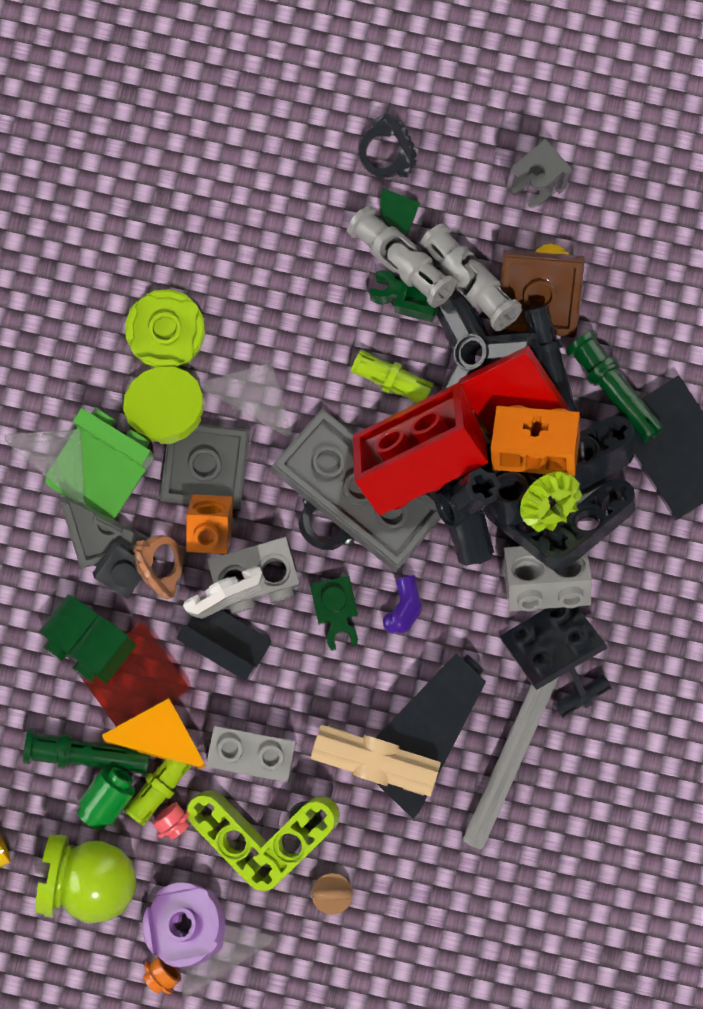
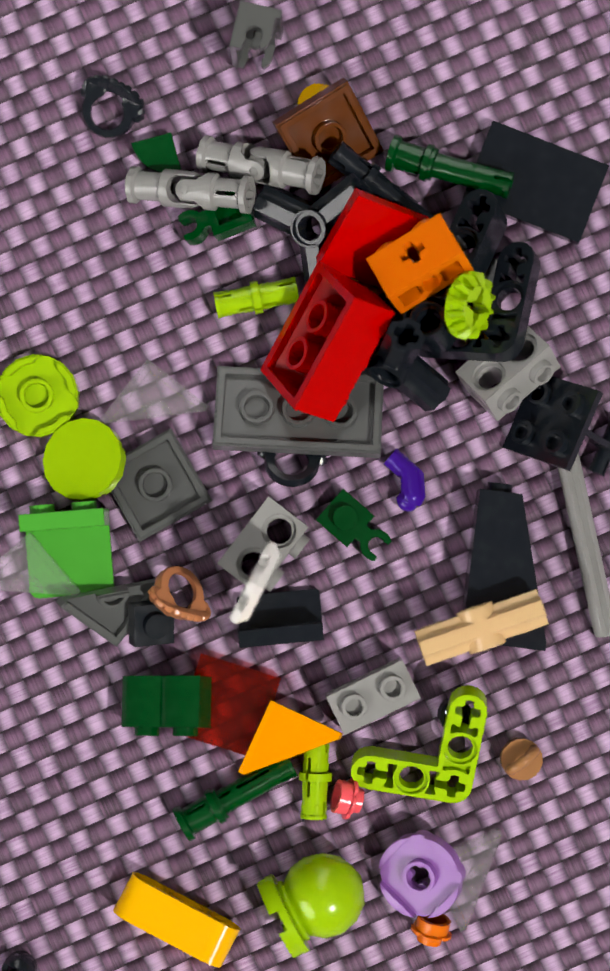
camera: 30 degrees left, 5 degrees up
green brick [77,767,135,830] -> none
orange brick [186,494,233,554] -> none

